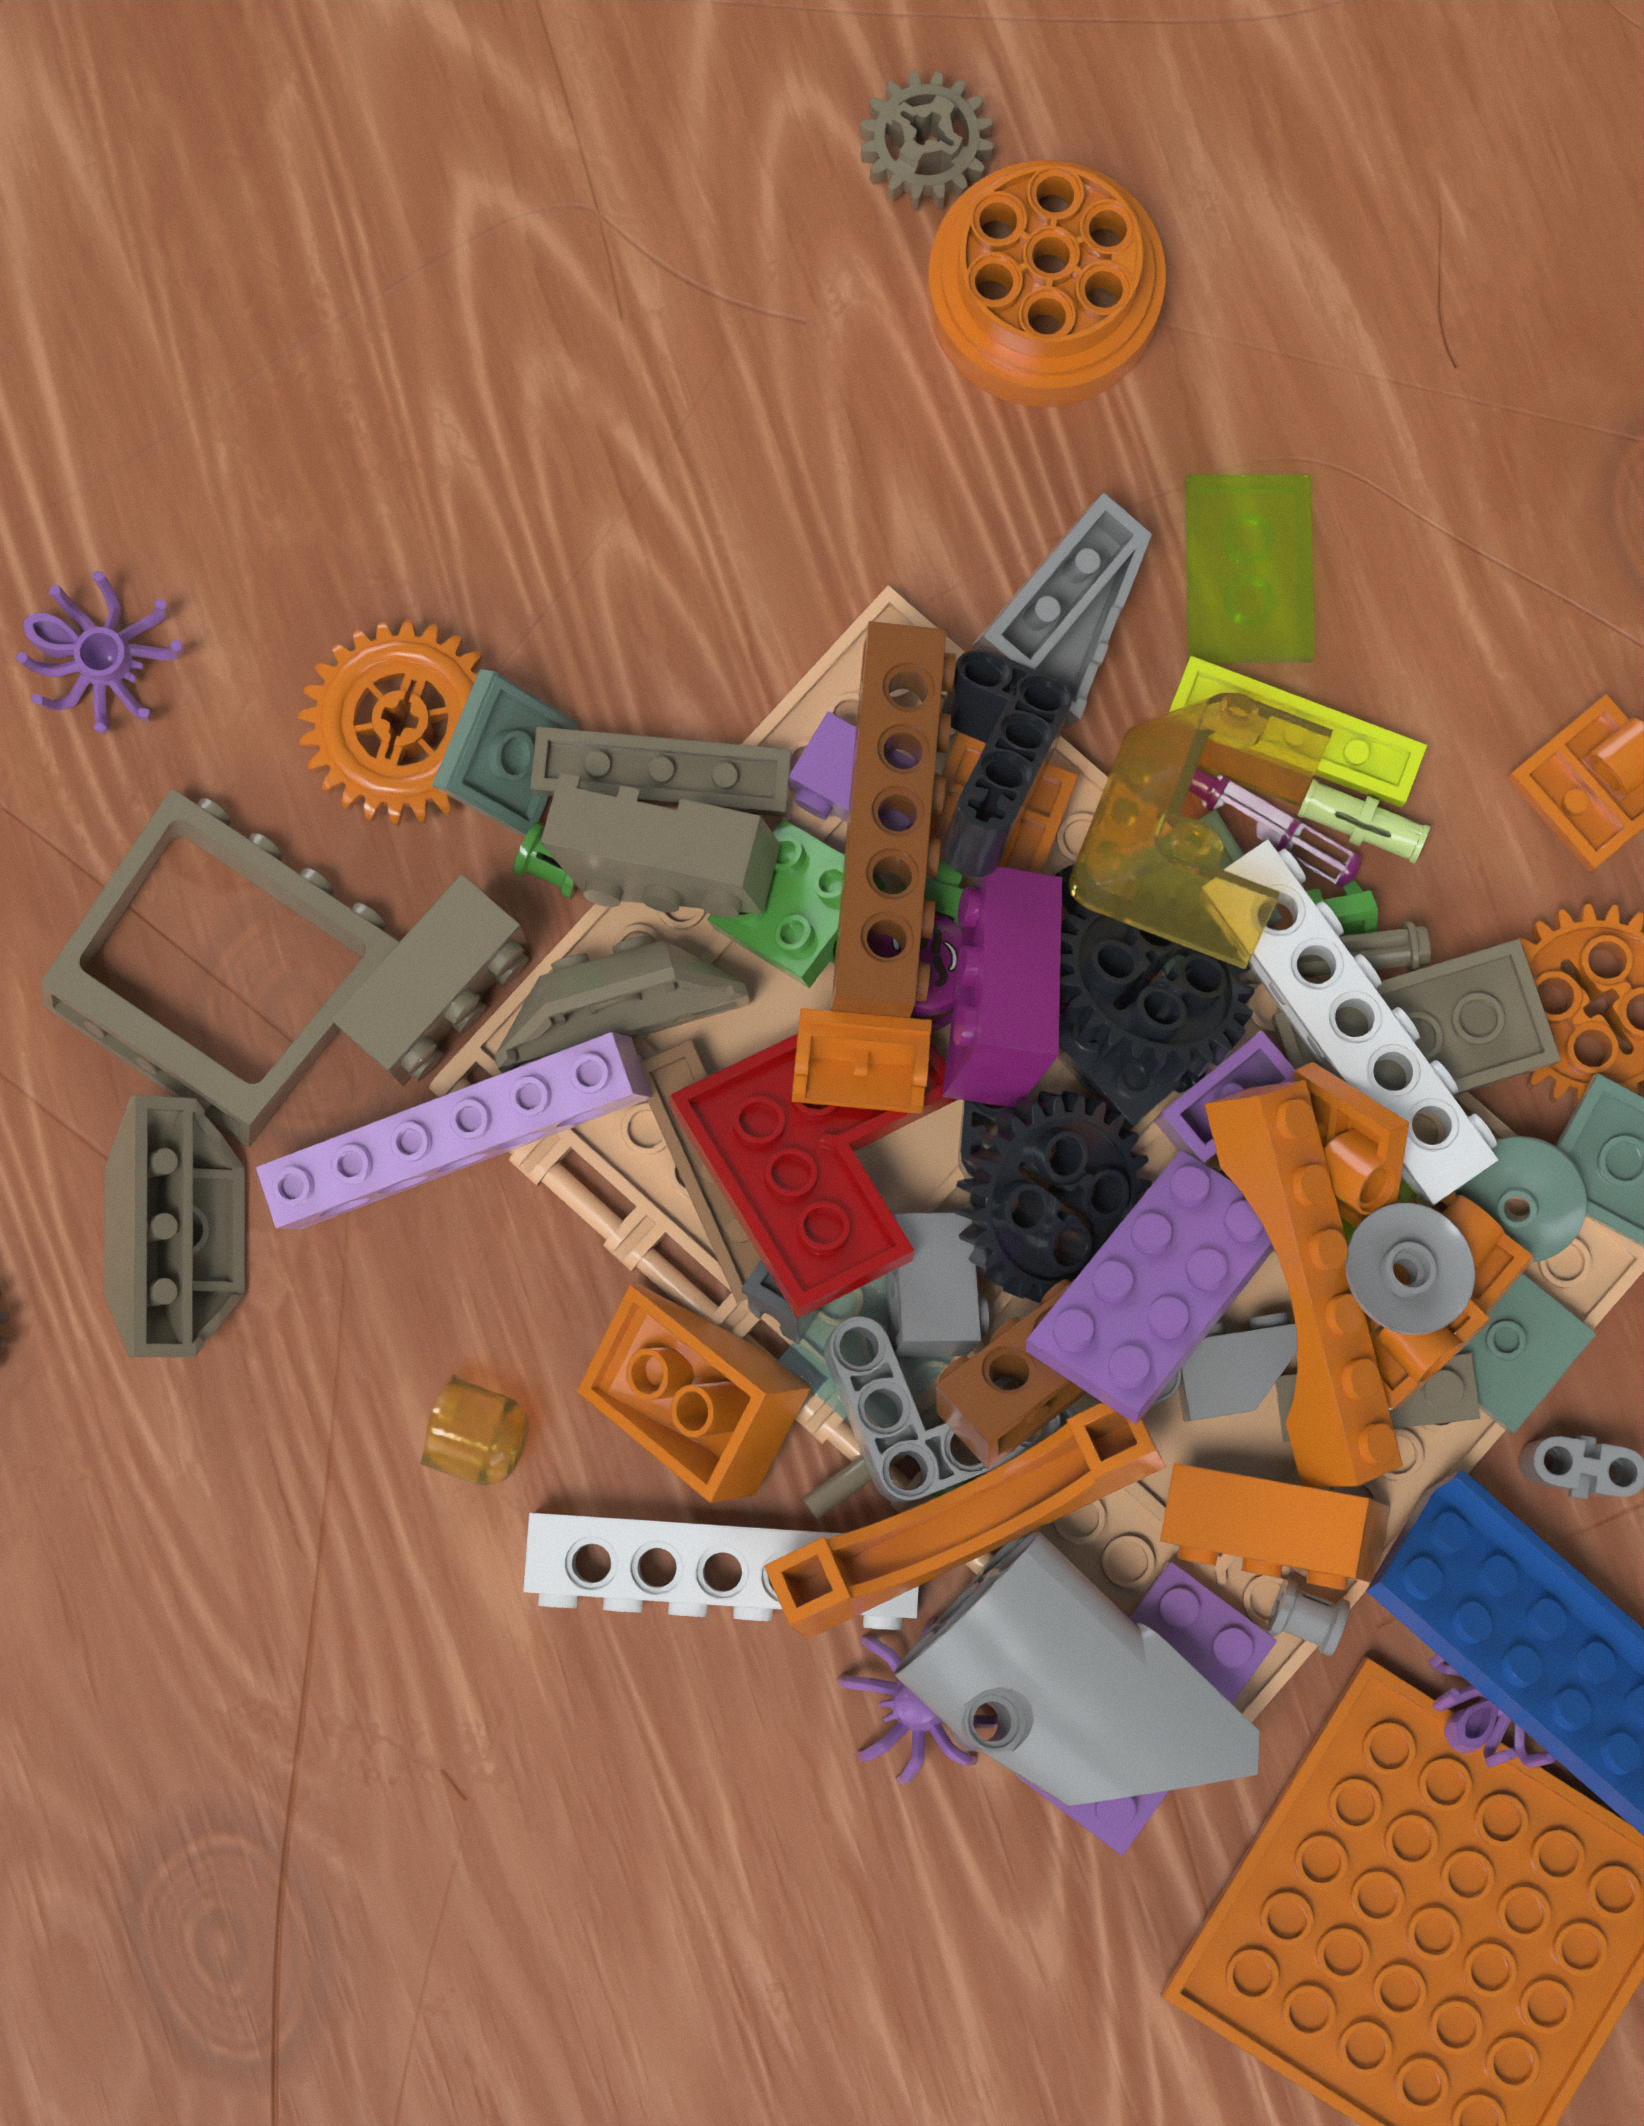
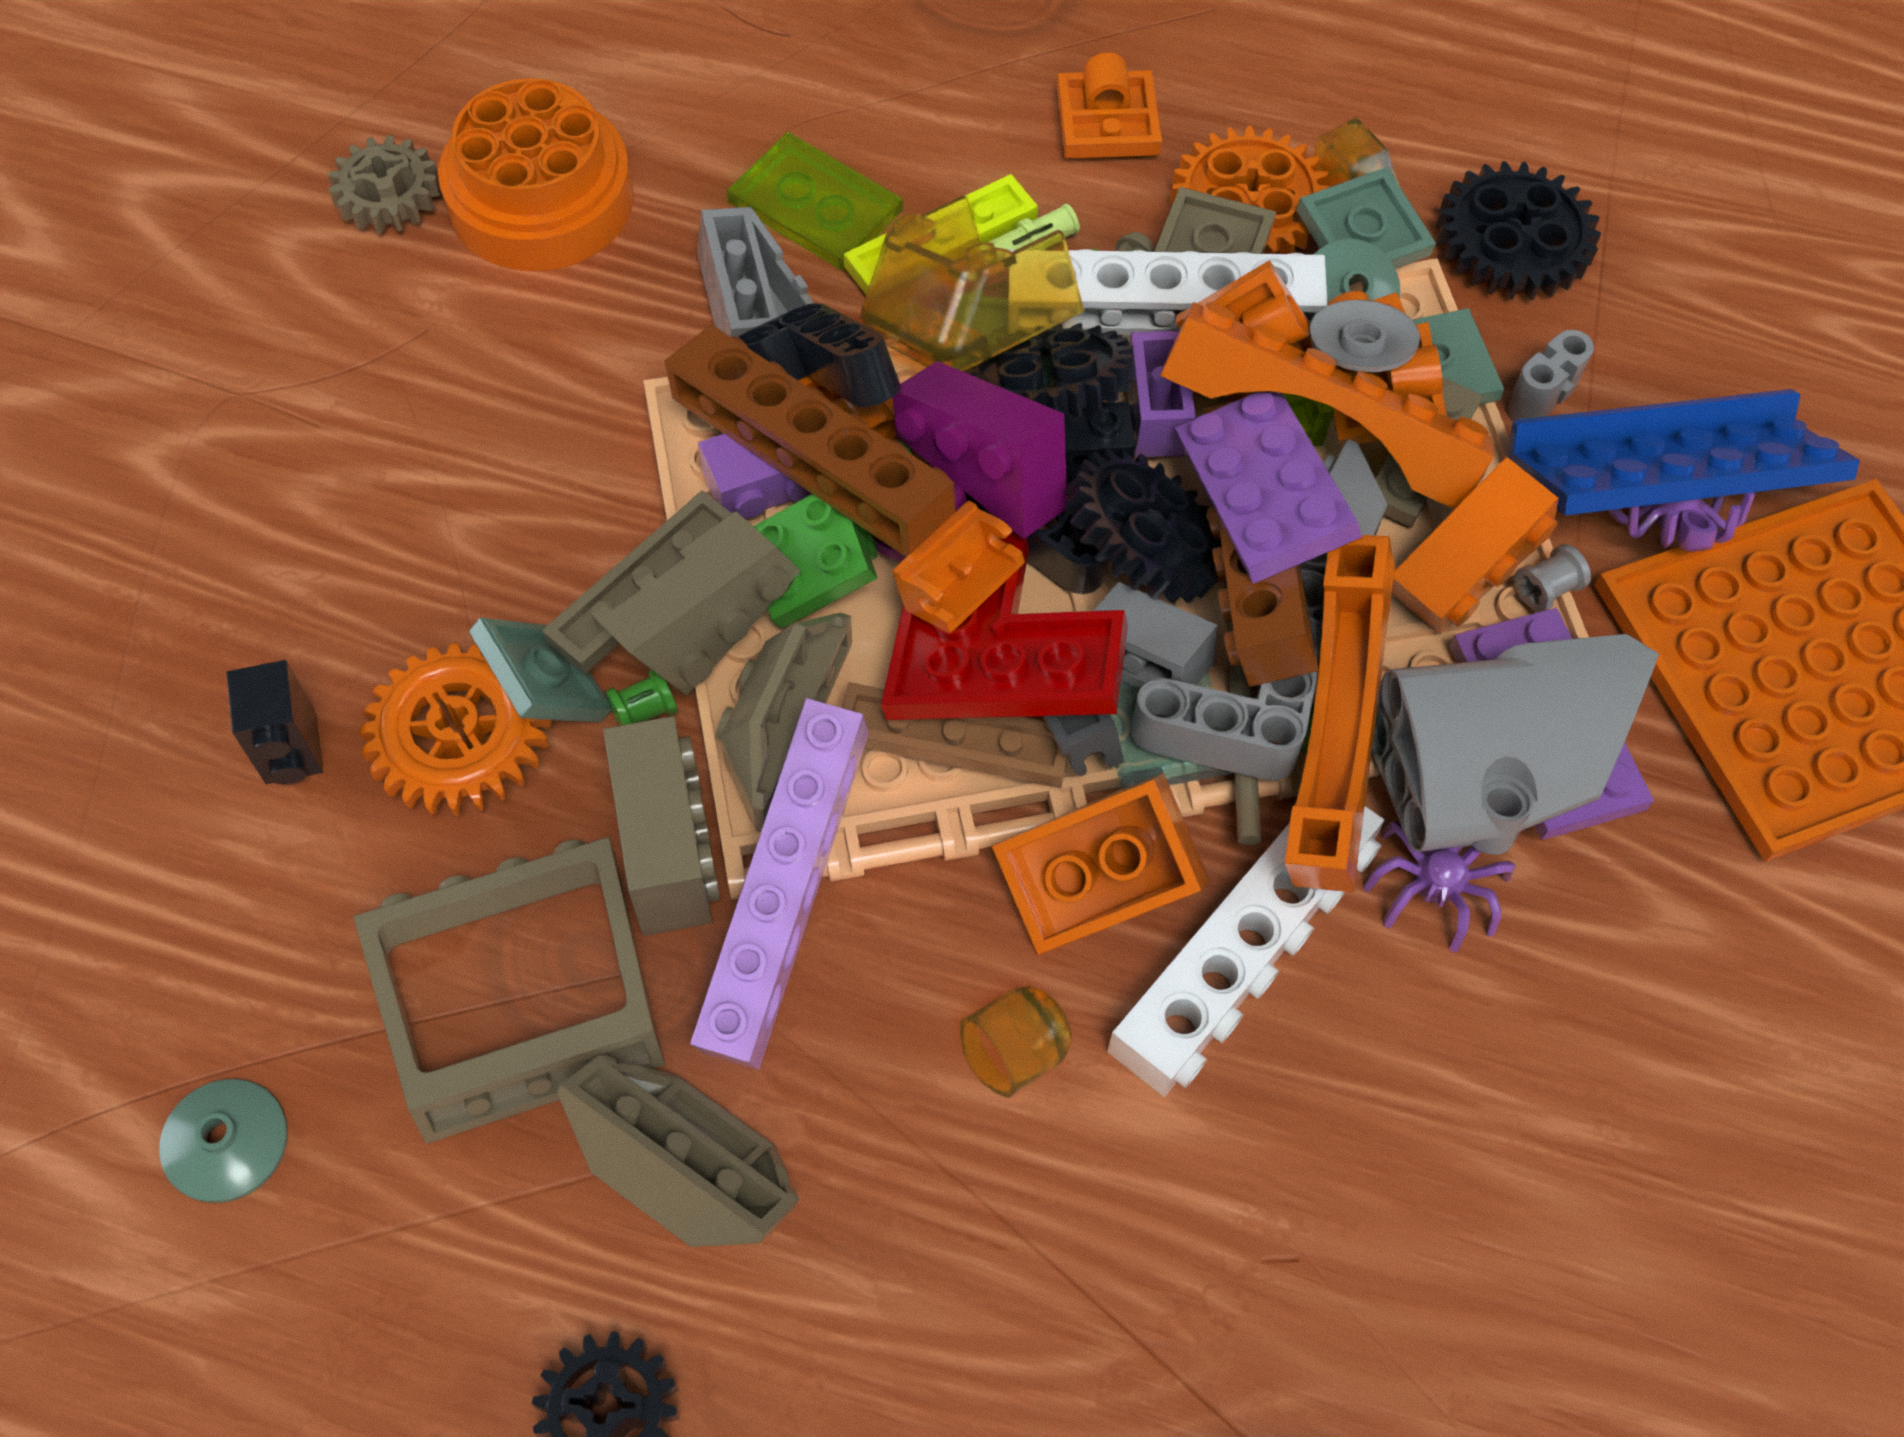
camera: 55 degrees left, 20 degrees down
medium lavender animal [16,571,184,735] -> none
none -> black brick [226,660,323,785]

